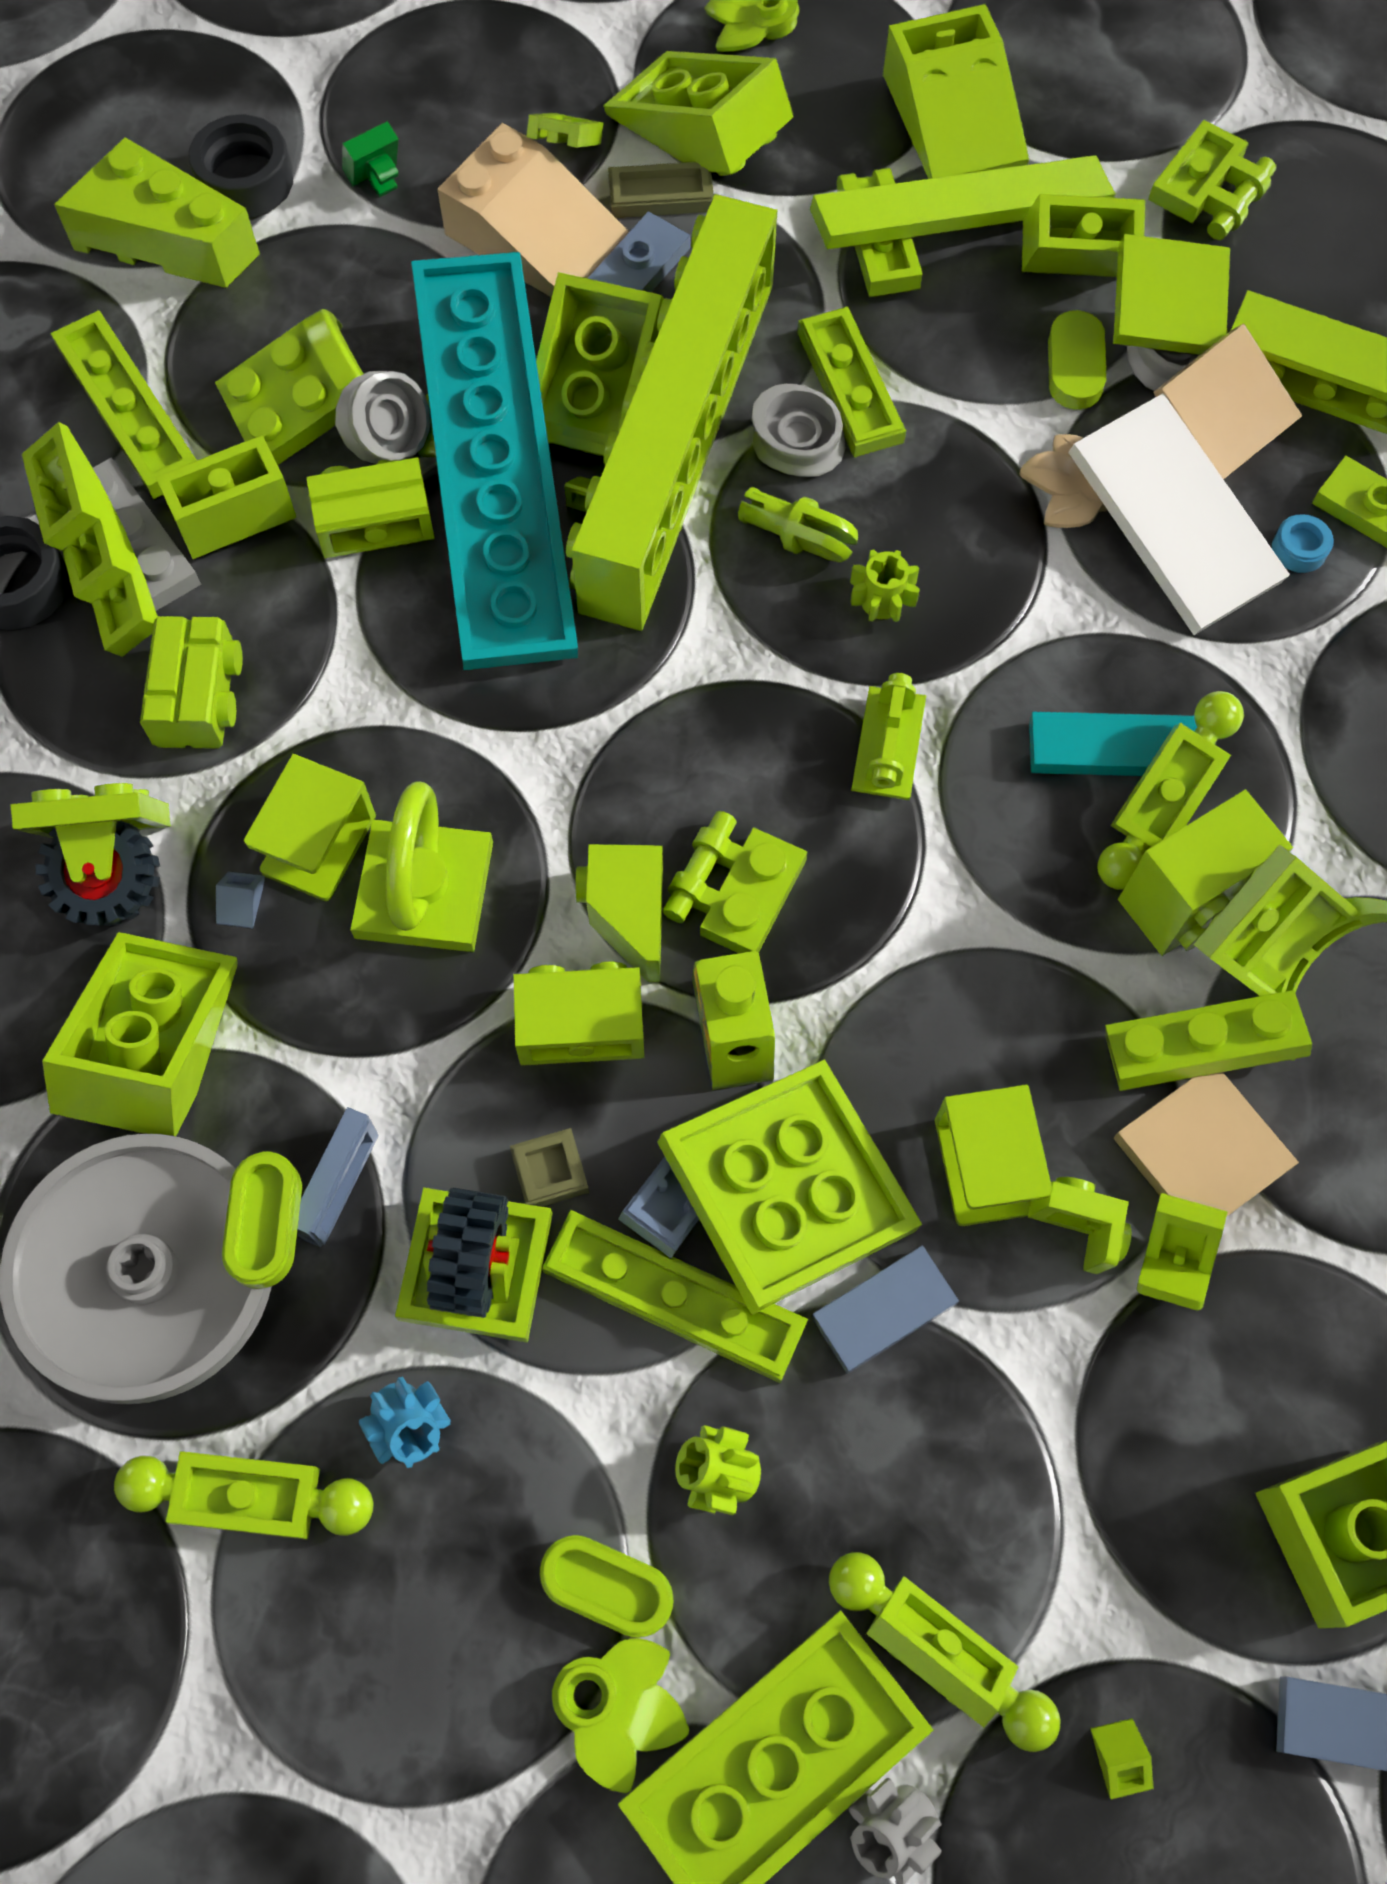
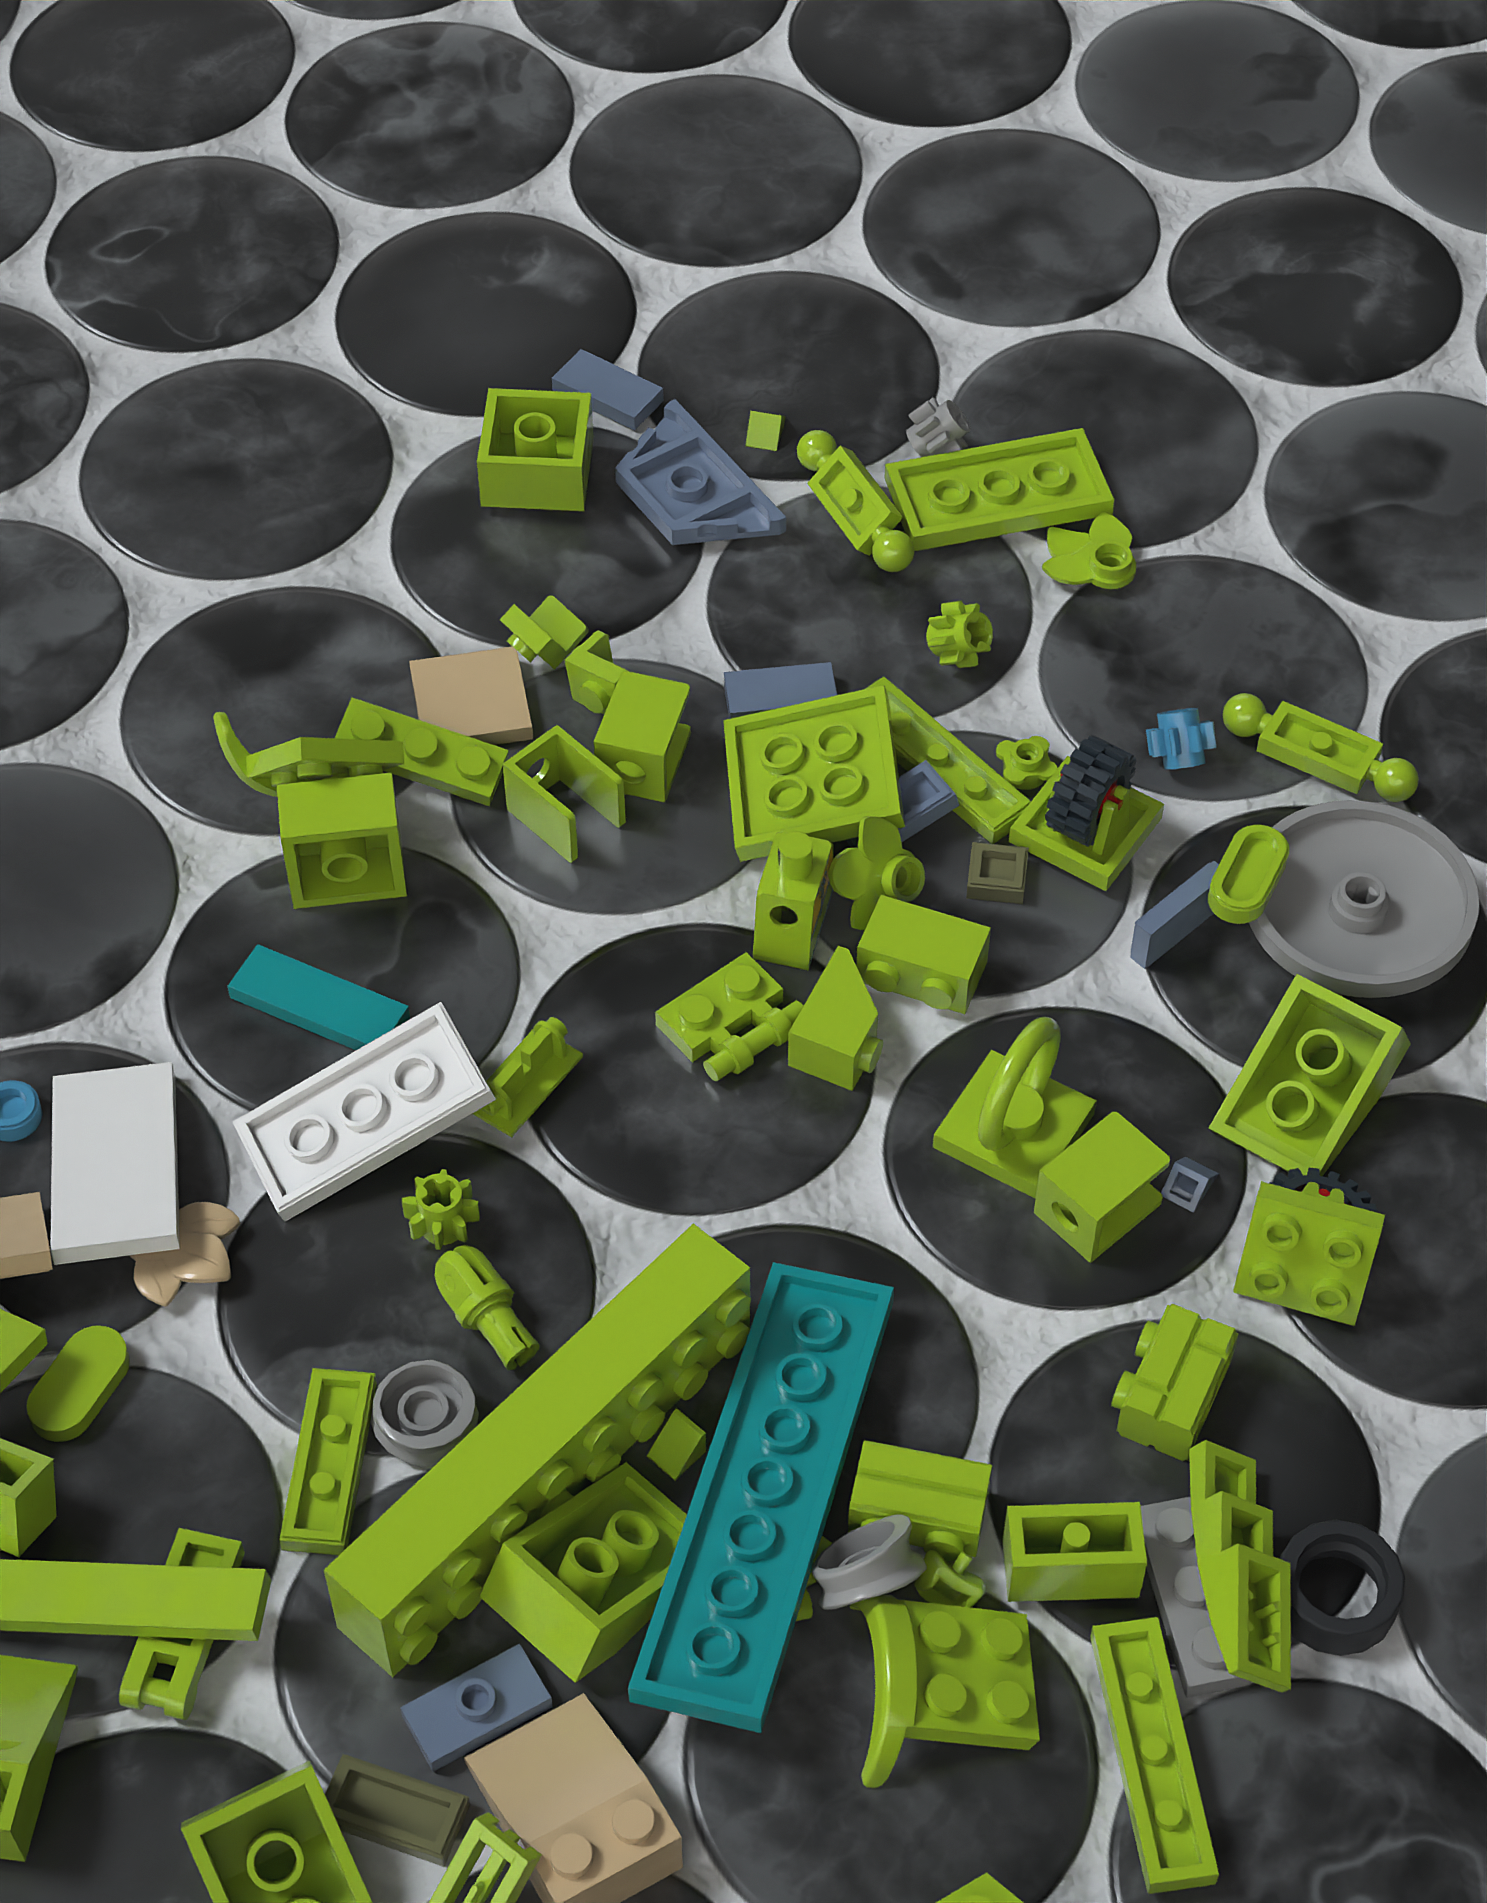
camera: 155 degrees left, 15 degrees down
lime tile [540,1535,673,1638] -> none
lime plate [1097,691,1244,890] -> none
none -> white tile [233,1002,496,1222]
none -> lime piece [503,725,626,863]
none -> sand blue wing [615,399,786,545]
none -> lime plate [828,816,925,930]
none -> lime piece [914,1549,986,1608]
none -> lime plate [996,736,1057,790]

